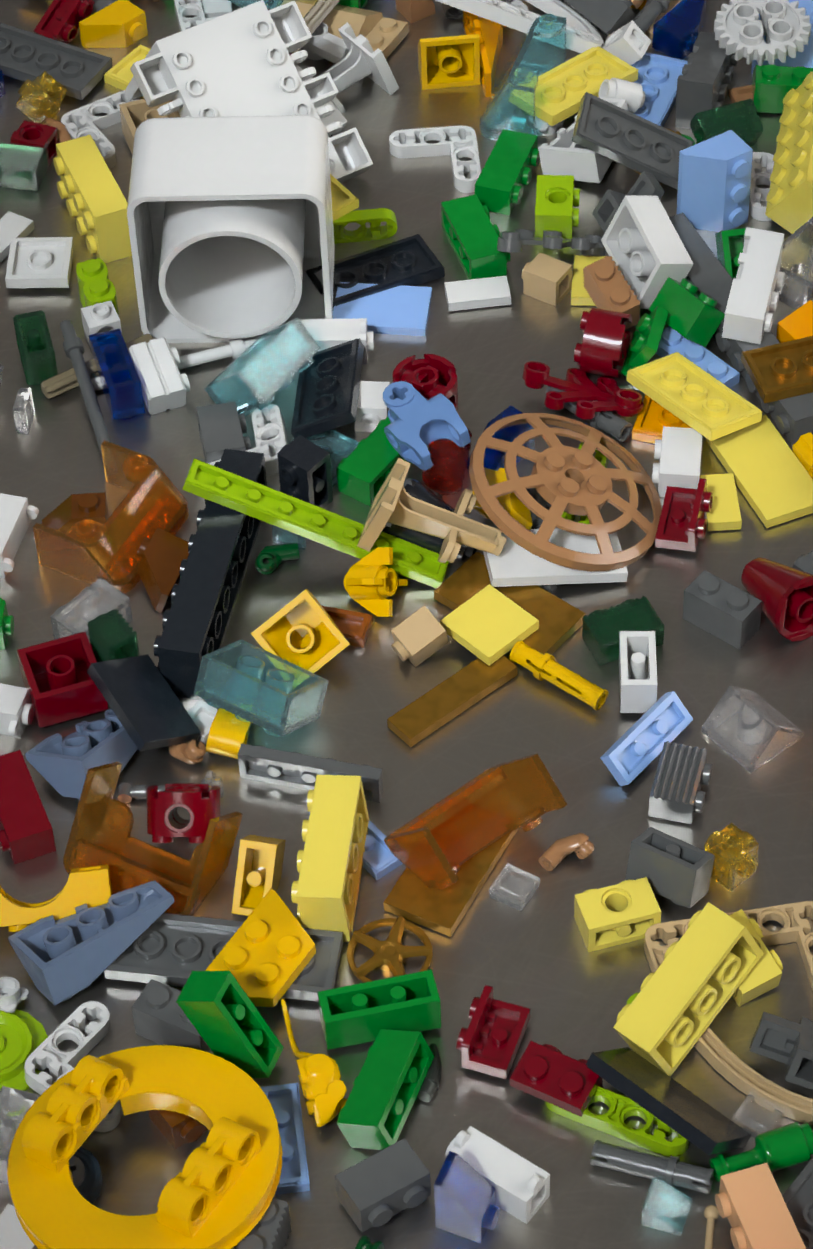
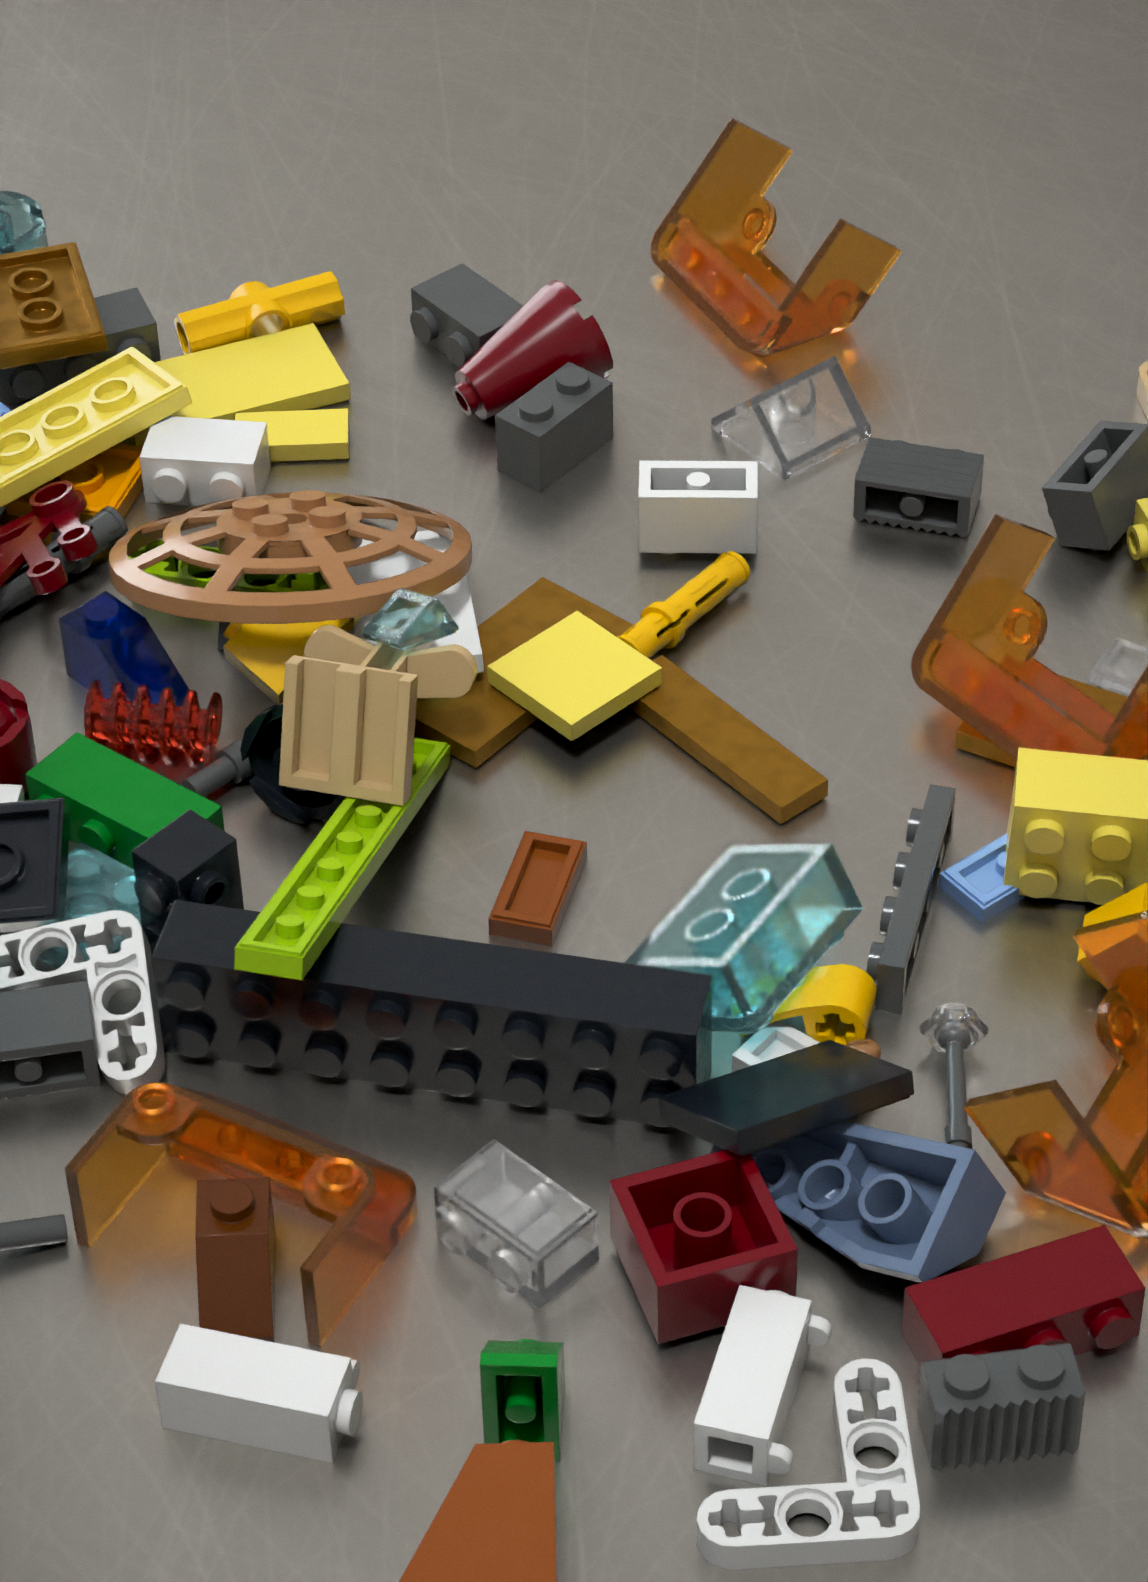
camera: 90 degrees left, 5 degrees down
clear green brick [87,609,140,662] -> none
reddish brown slope [137,527,189,613] -> none
dark red brick [146,783,221,844] -> none
yellow slope [251,588,350,688] -> none
yellow brick [344,547,408,617] -> none
medium blue piece [383,381,471,470] -> none
tan brick [391,605,449,668] -> none
medium nougat arm [539,833,595,871] -> none
clear green brick [582,596,665,665] -> none
light blue plate [600,691,694,786] -> none
dark red bracket [655,478,713,552] -> none
clear yellow brick [704,823,759,892] -> none
none -> clear light blue slope [361,588,459,651]

